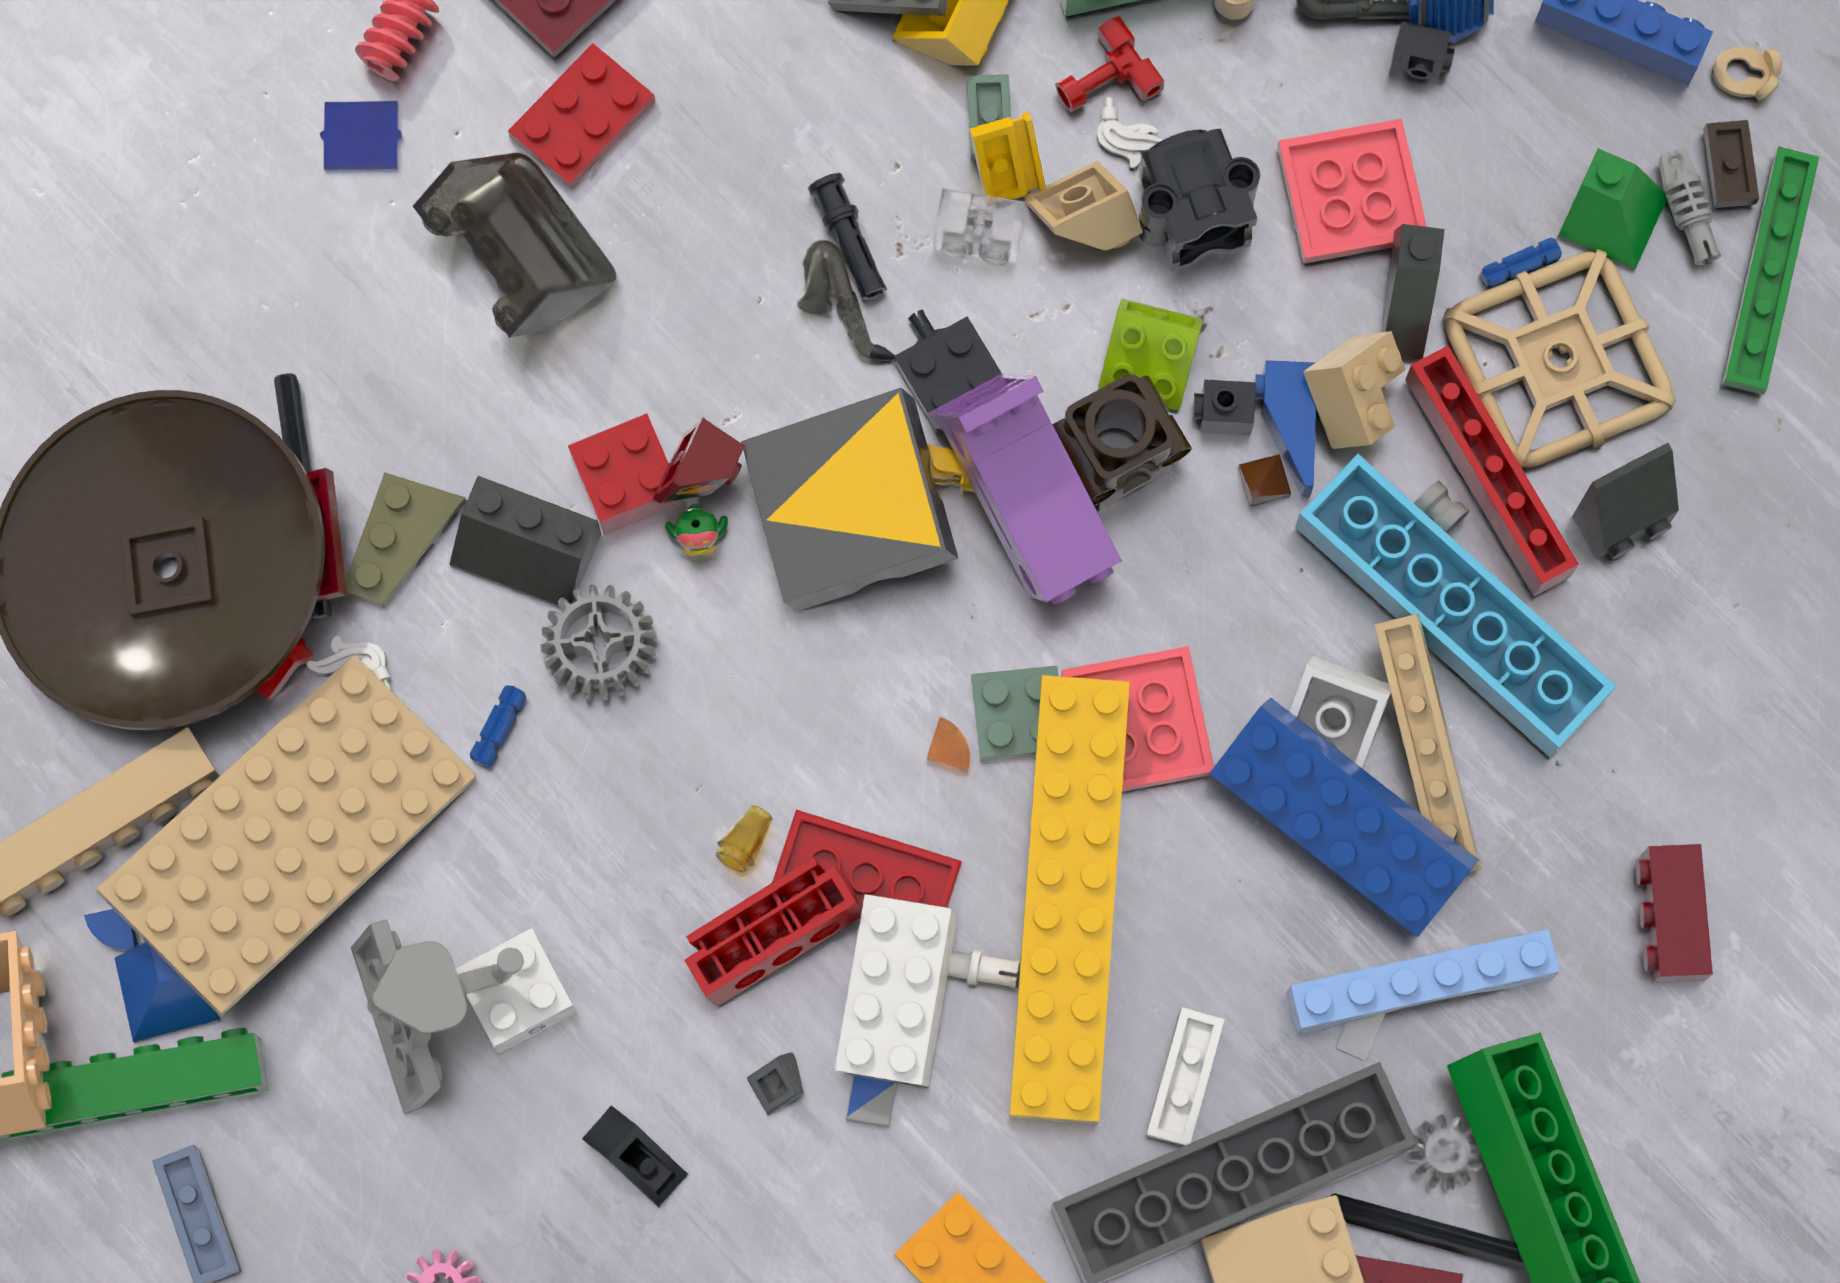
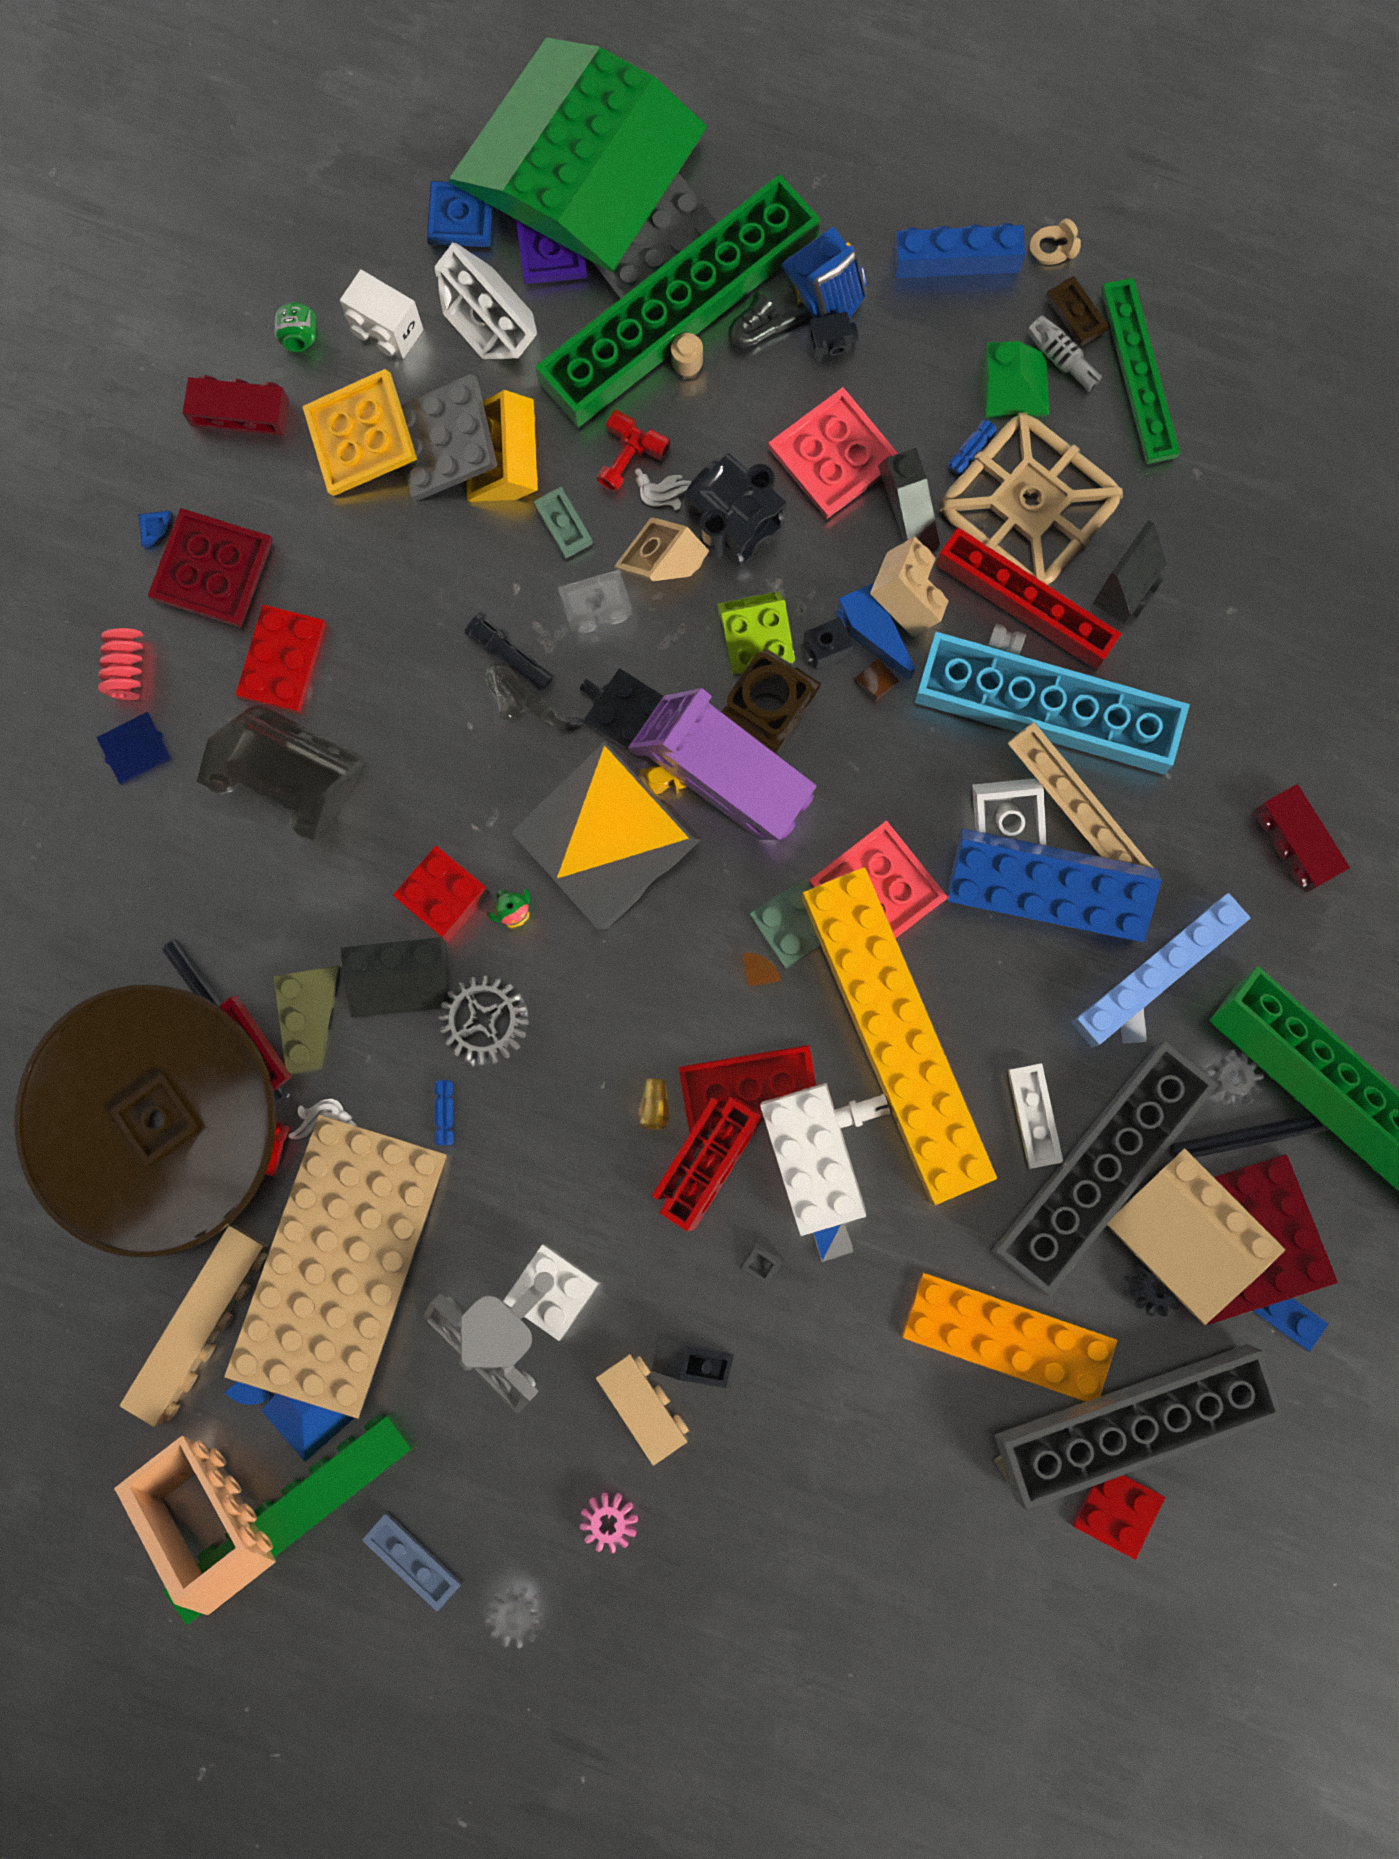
camera: 25 degrees left, 5 degrees up
dark red slope [653,418,745,503] -> none
yellow plate [969,111,1046,206] -> none
none -> tan brick [596,1353,690,1466]

